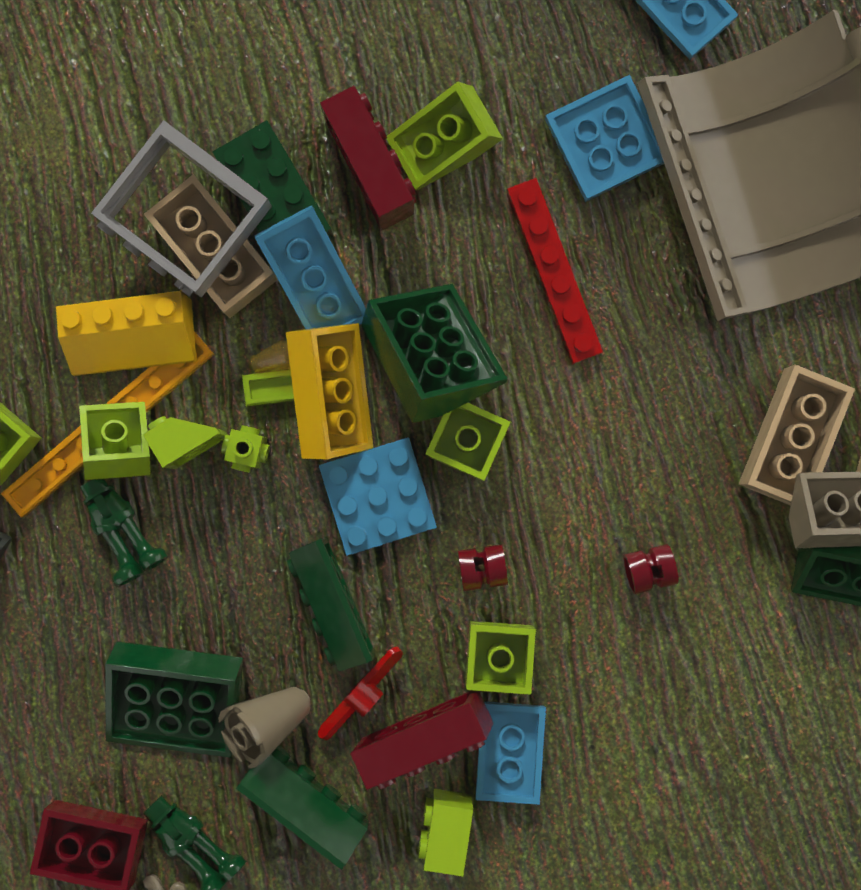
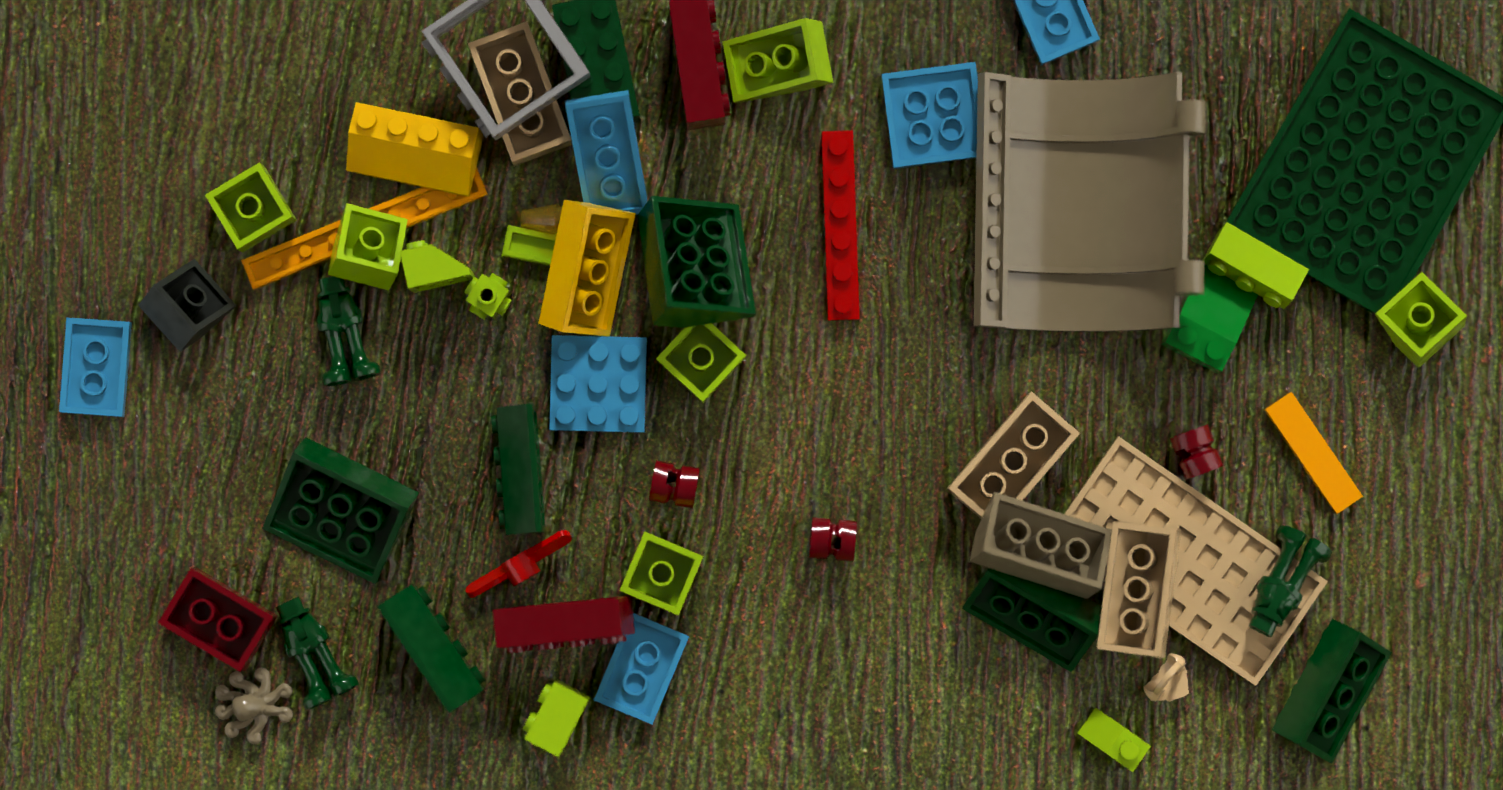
camera: 15 degrees right, 0 degrees up
dark tan cone [219,687,311,768] -> none

